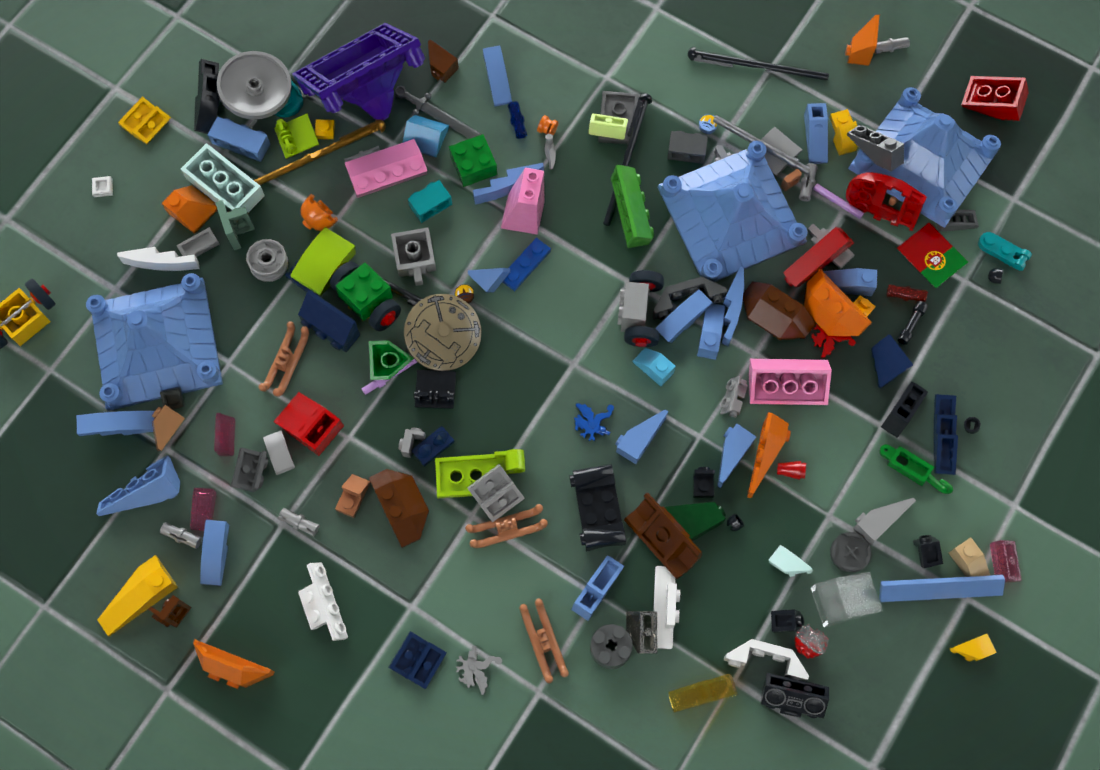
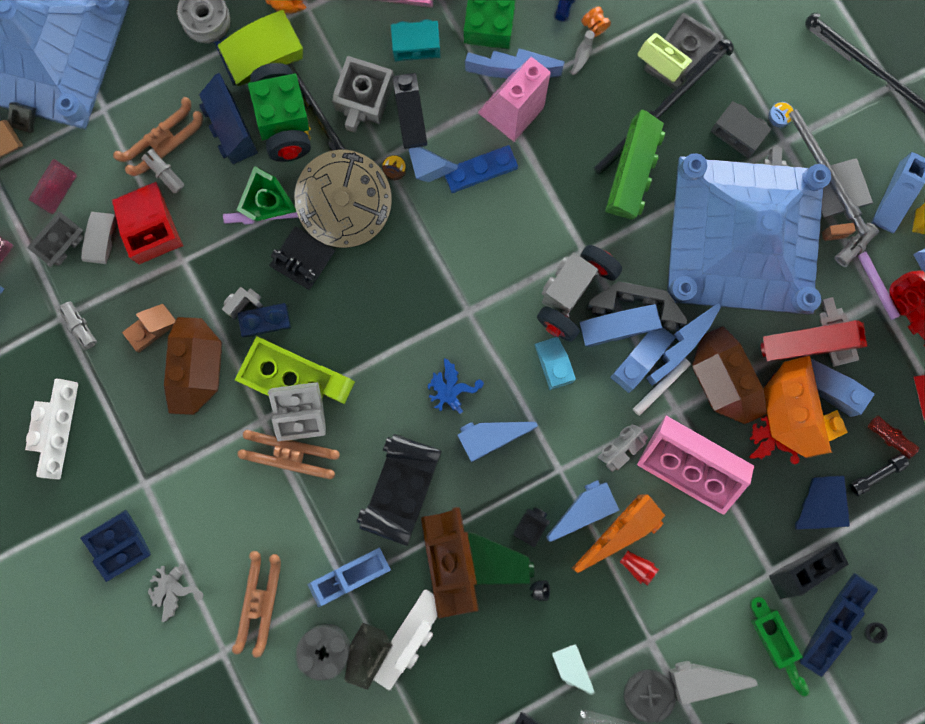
camera: 30 degrees right, 10 degrees up
none -> light grey axle [141,149,184,193]
none -> black slope [392,73,428,149]
none -> white bar [633,358,691,416]

